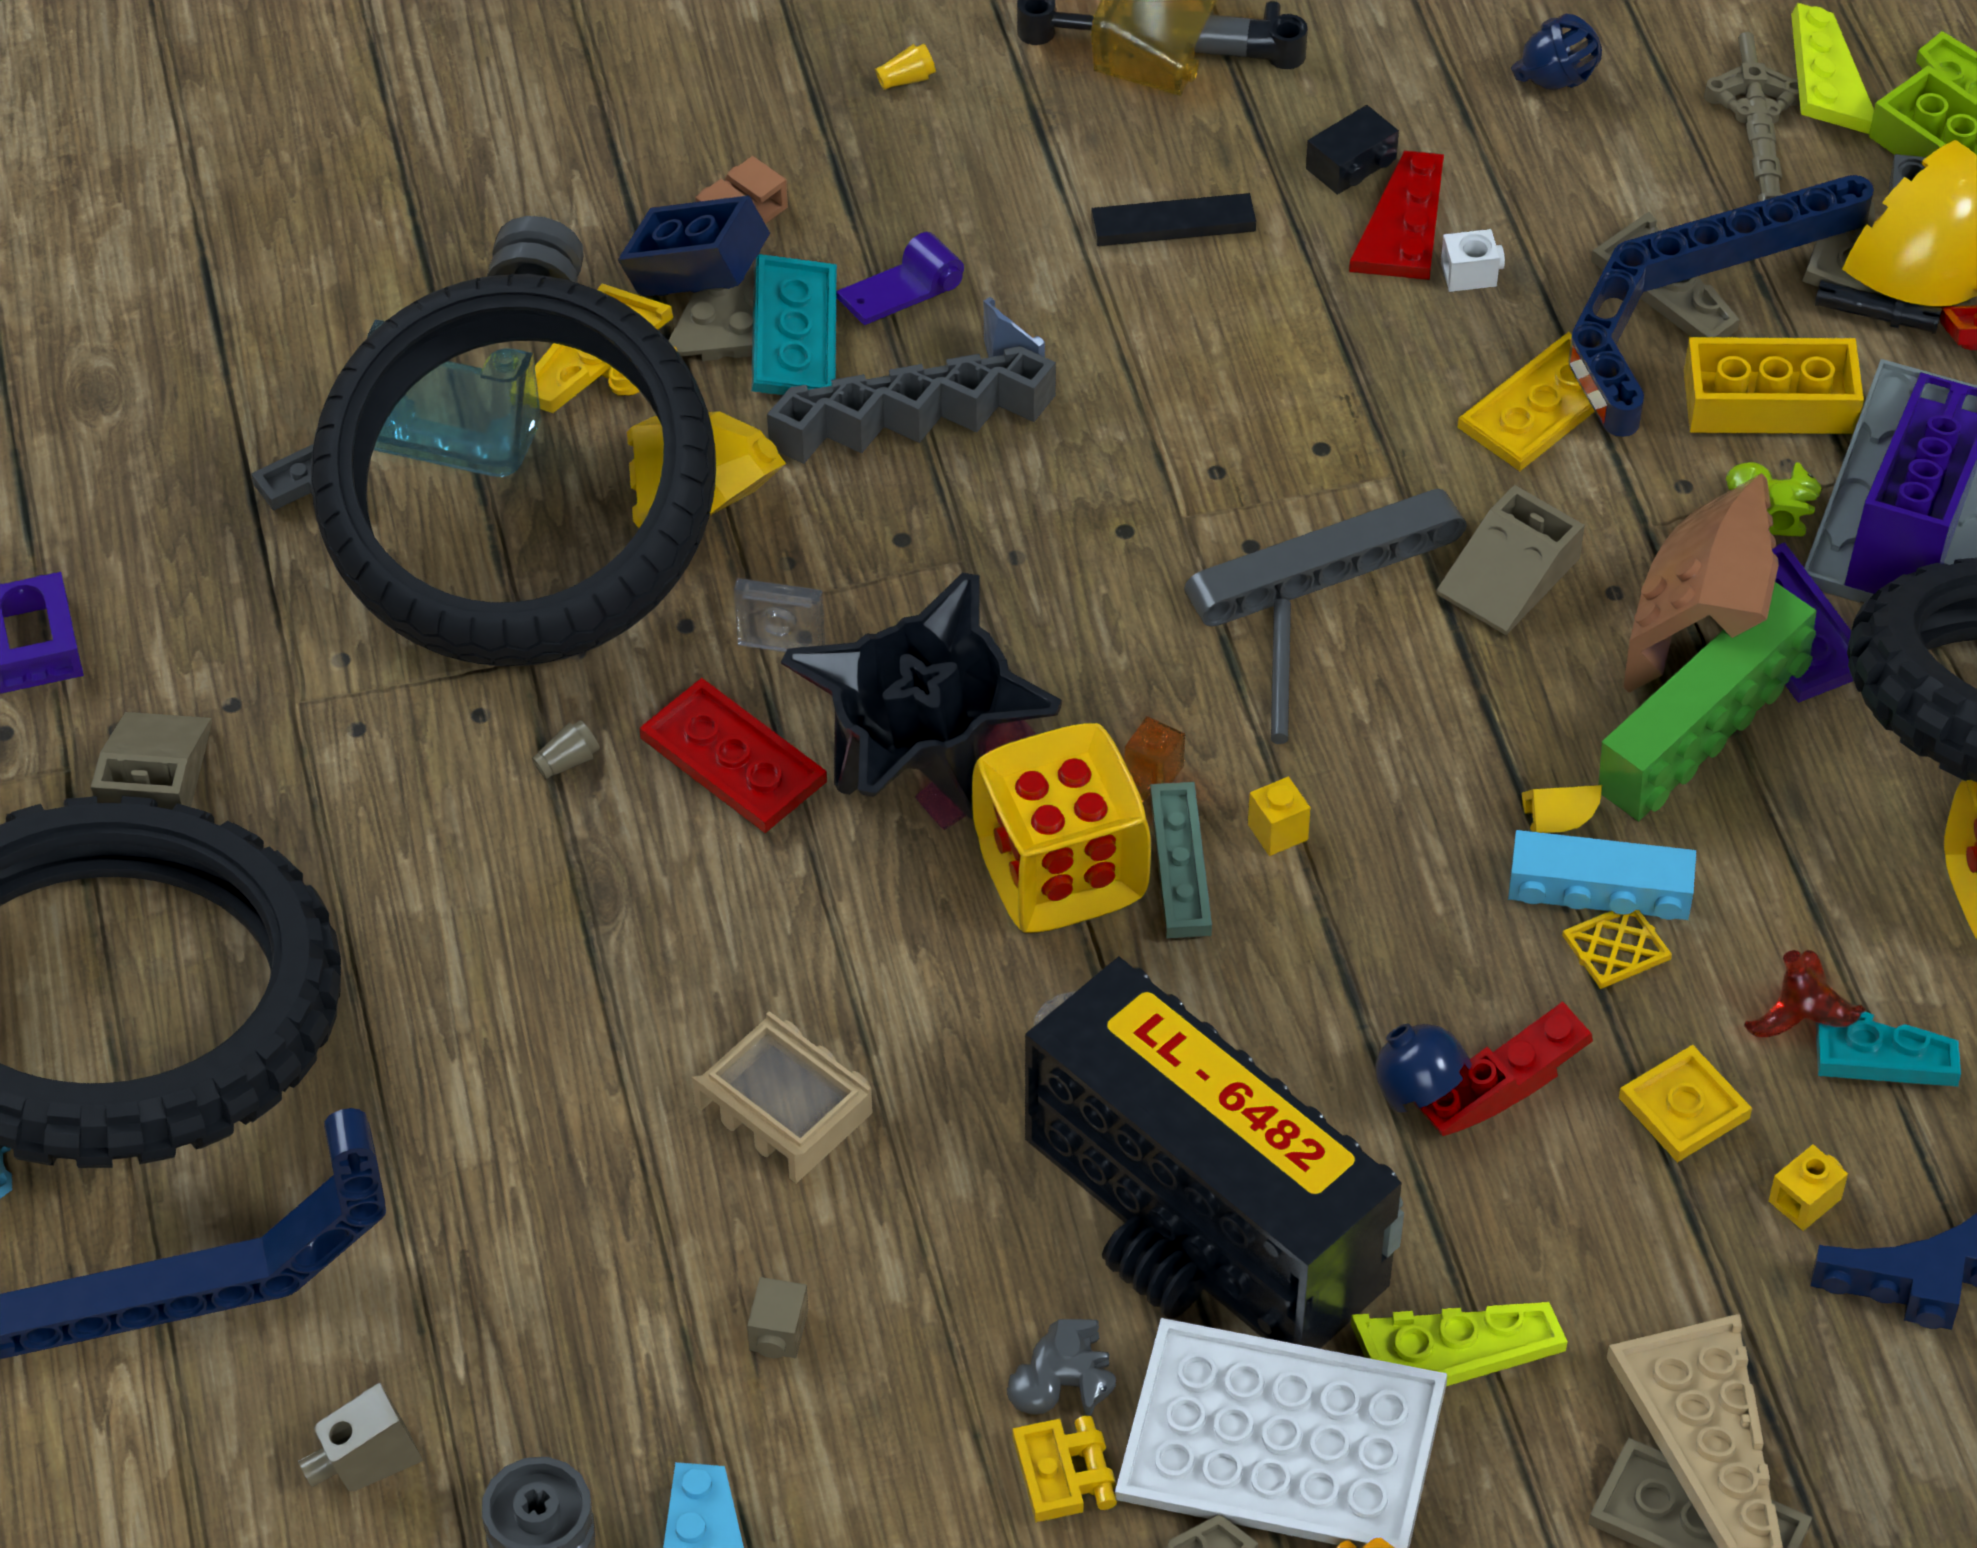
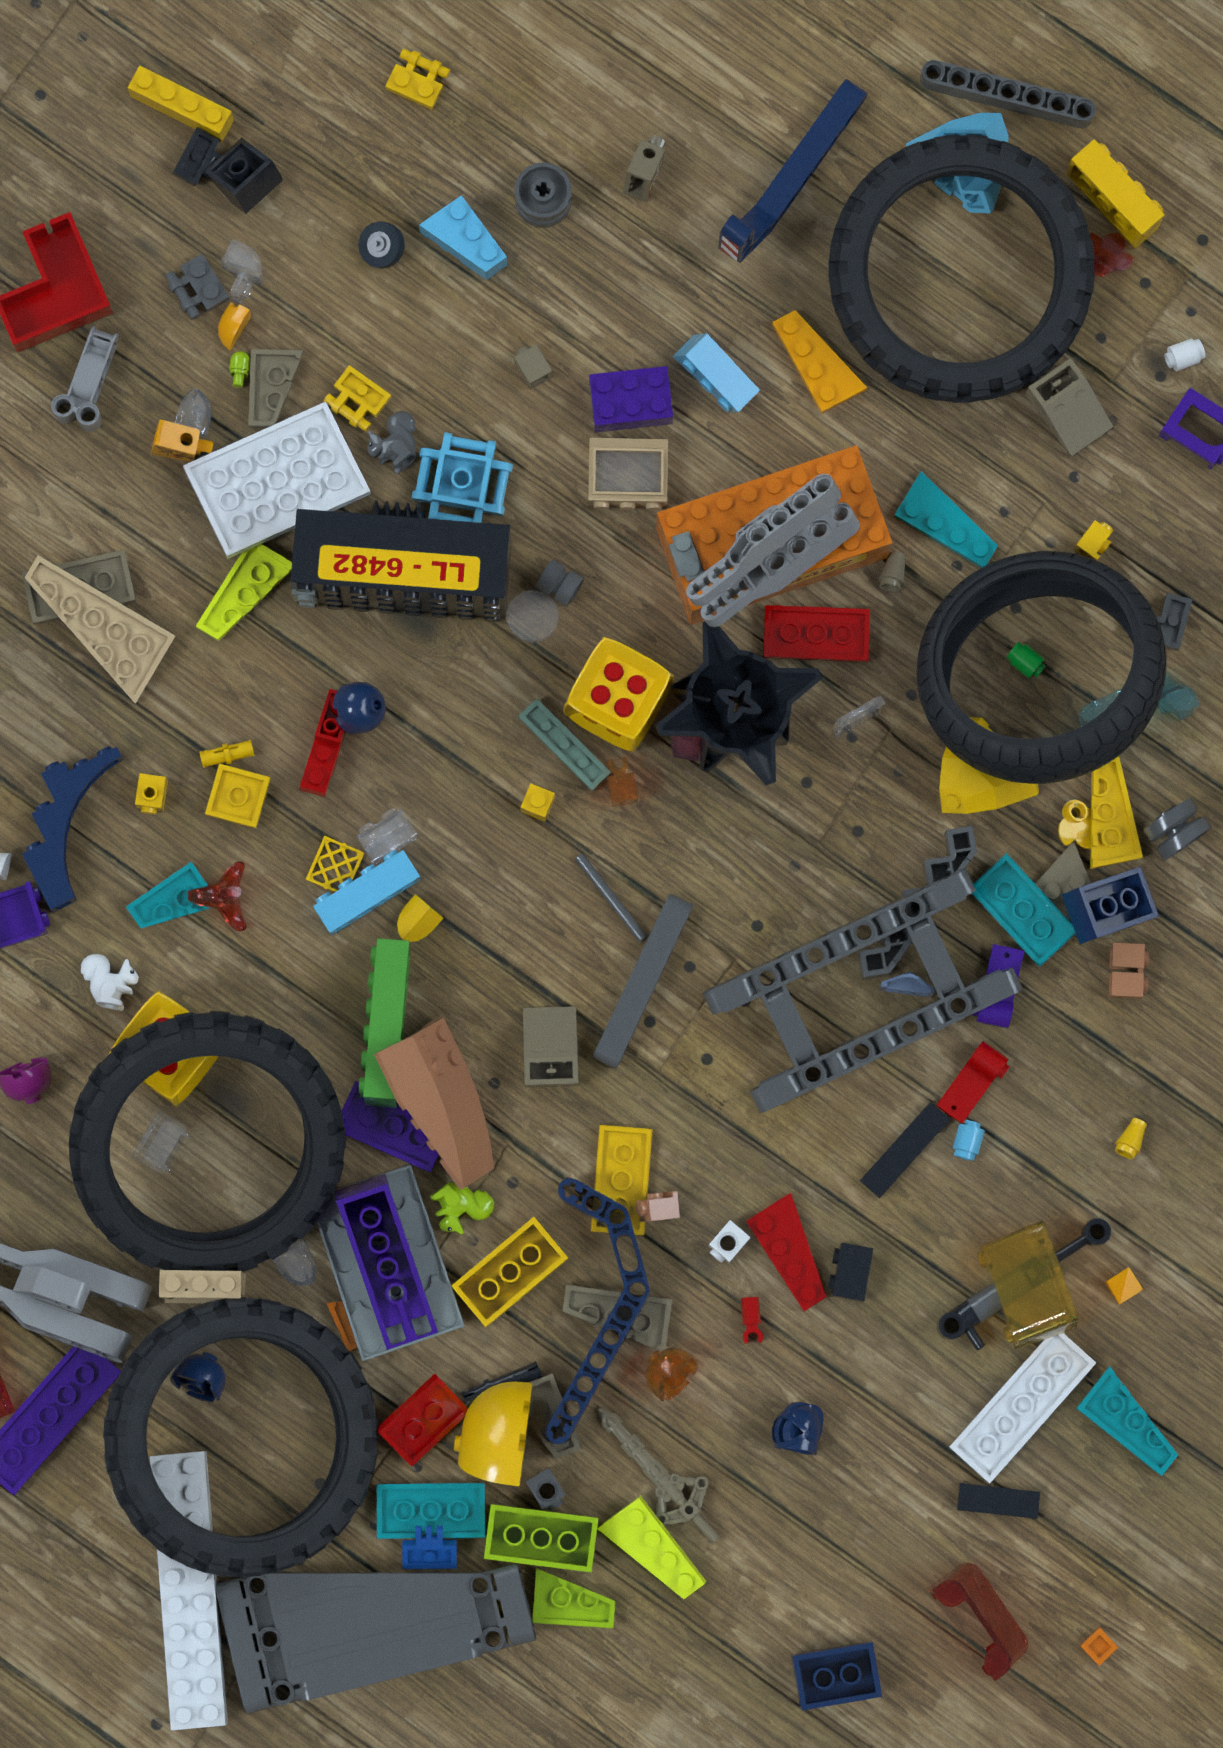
camera: 135 degrees right, 30 degrees up
none -> yellow pin [199,740,255,768]
none -> clear brick [356,808,419,865]
none -> medium azure brick [411,432,513,523]
none -> dark grey wheel [536,559,584,607]
none -> dark purple brick [589,366,673,433]
none -> nougat brick [636,1191,680,1222]
none -> clear orange cylinder [645,1347,699,1401]
none -> orange piece [656,445,892,625]
none -> medium azure wedge [672,333,760,412]
none -> light grey beam [686,474,860,627]
none -> dark grey beam [702,868,1023,1113]
none -> red bar [741,1297,763,1344]
none -> light orange wing [772,310,868,414]
none -> teal wing [894,471,998,568]
none -> red door [936,1041,1010,1124]
none -> medium azure brick [953,1120,985,1161]
none -> green brick [1006,641,1046,679]
none -> yellow brick [1074,520,1114,561]

